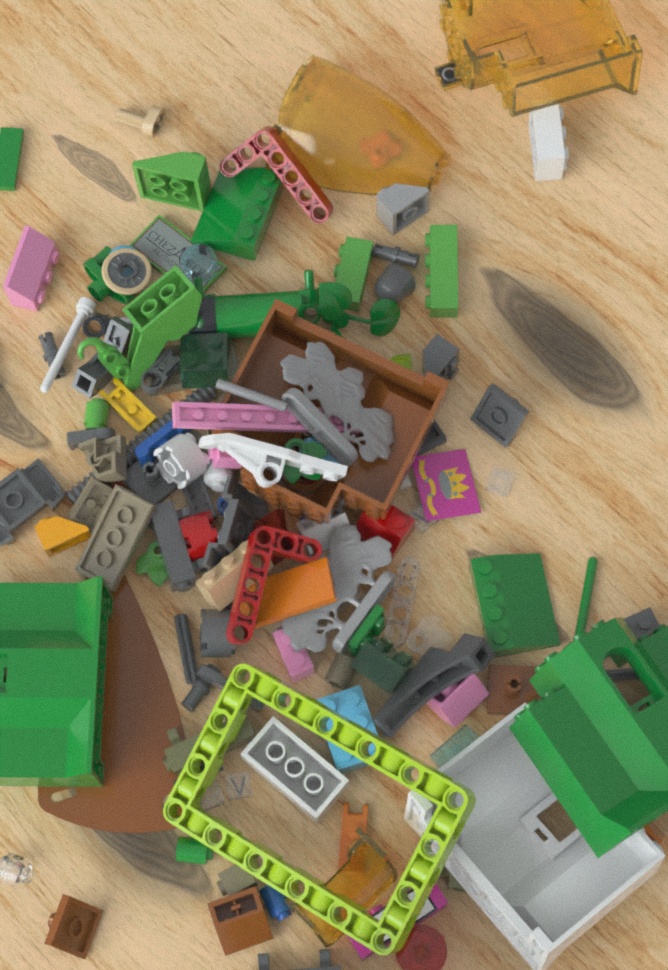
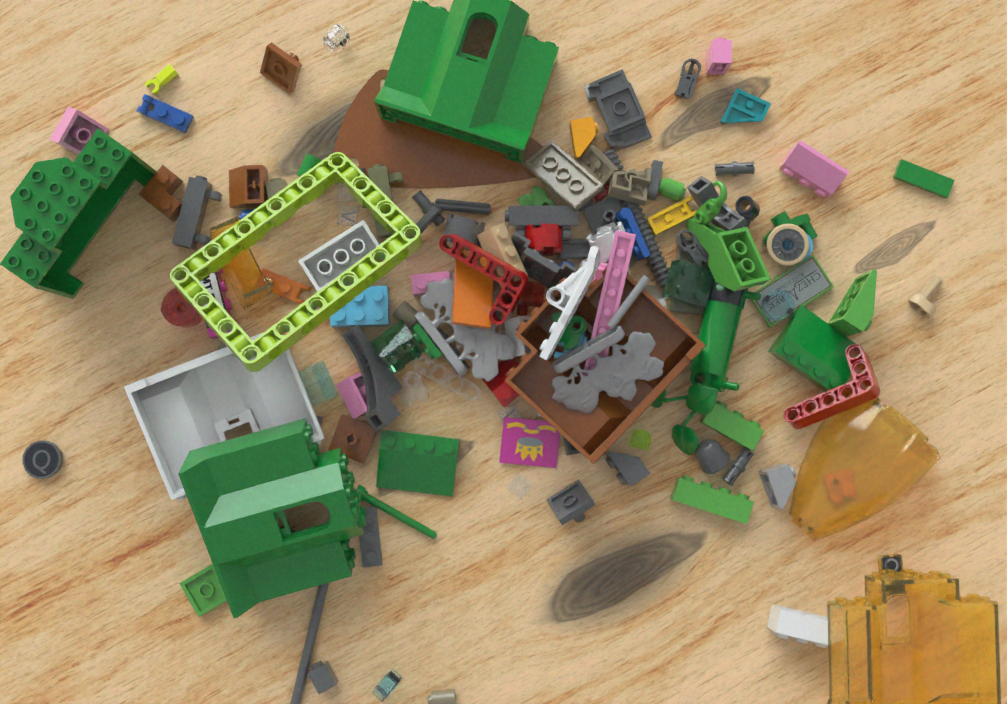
camera: 100 degrees right, 15 degrees up
white piece [40,297,96,393] -> none

